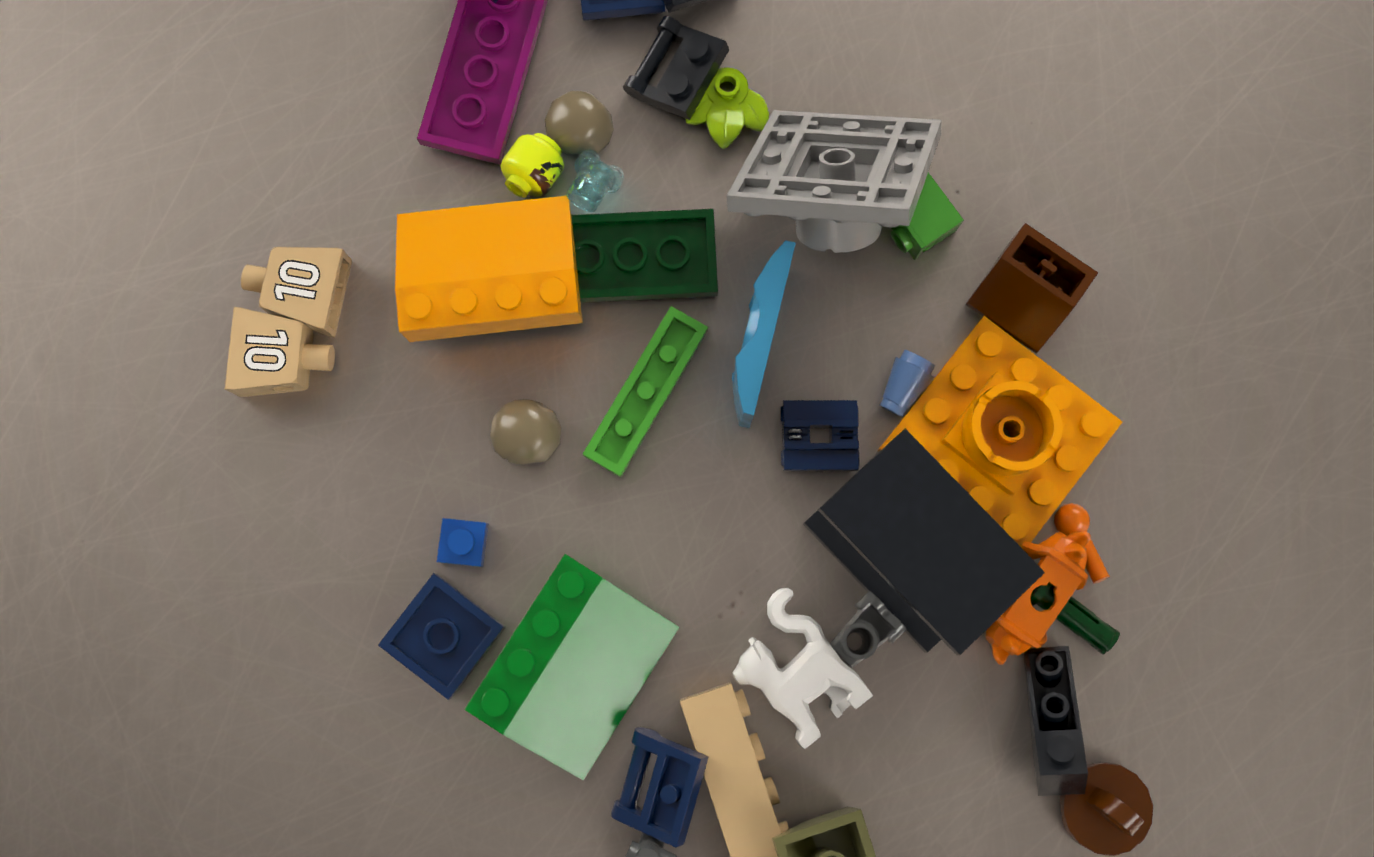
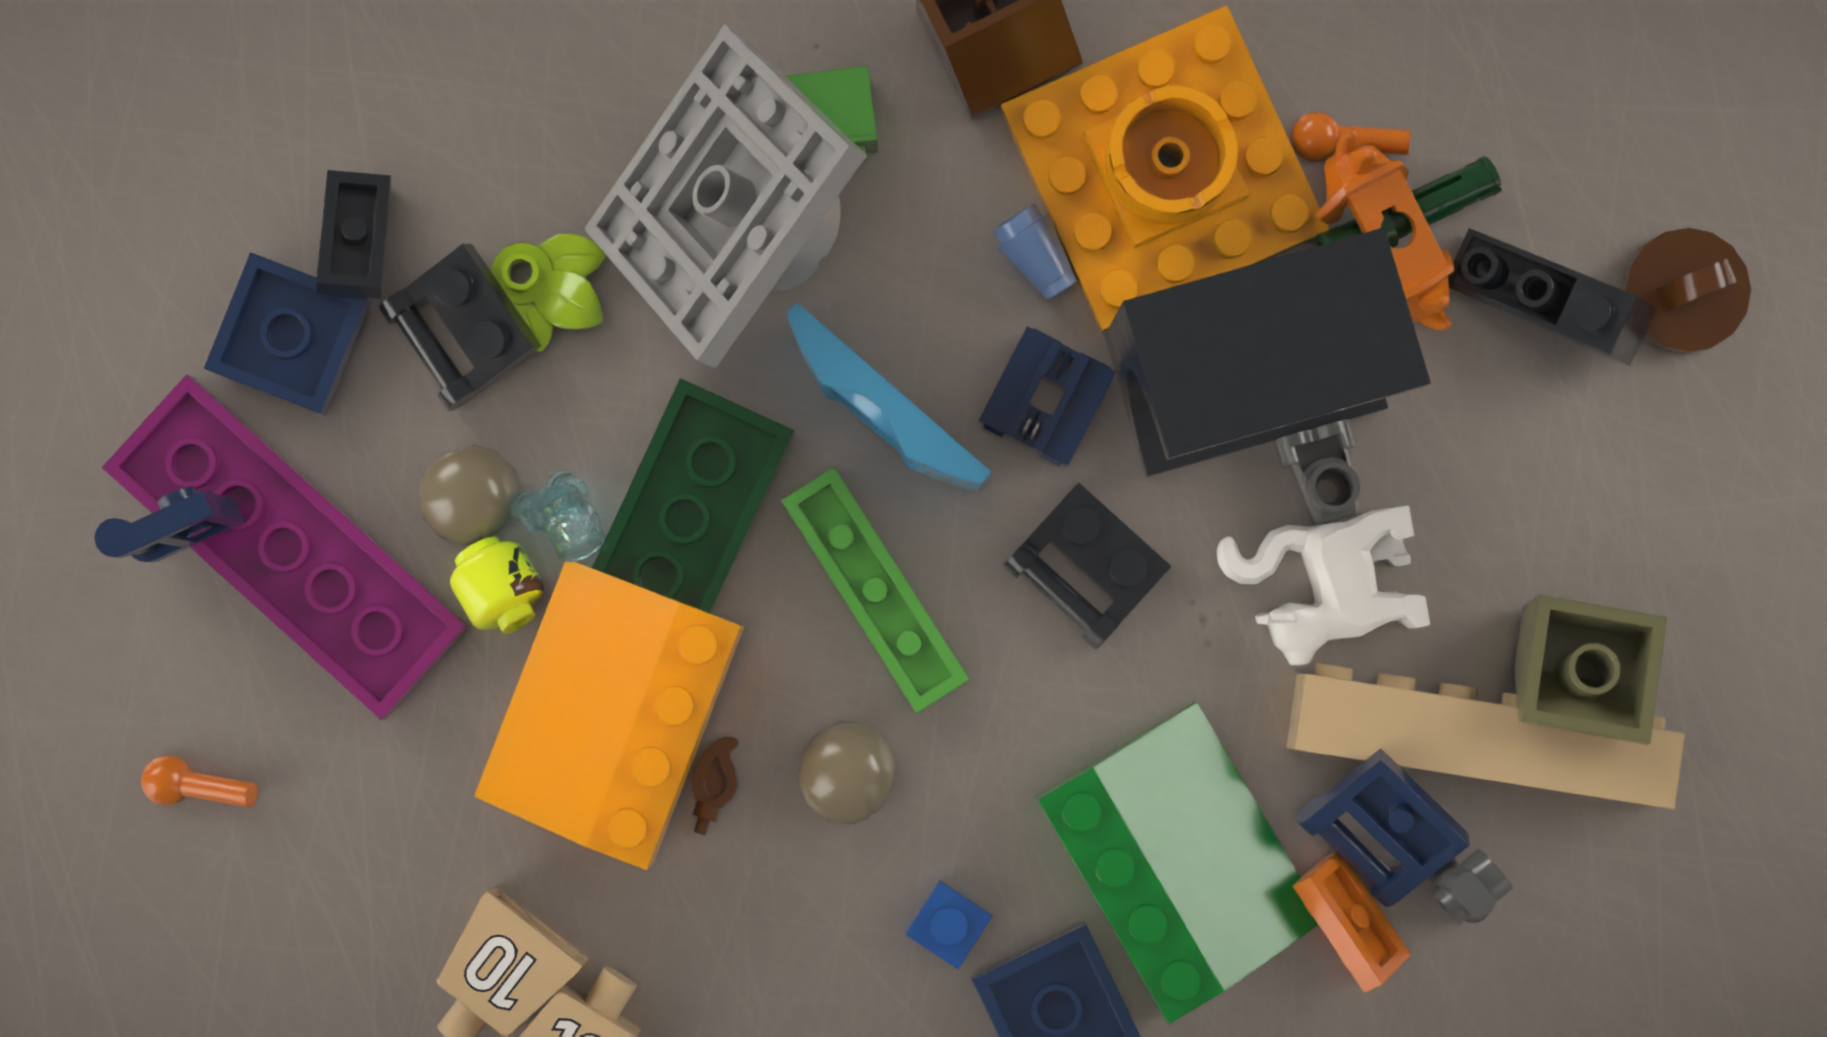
camera: 60 degrees left, 5 degrees up
none -> orange bar [141,755,258,808]
none -> reddish brown piece [692,737,739,835]
none -> black plate [1003,482,1172,650]
none -> orange plate [1293,852,1411,993]

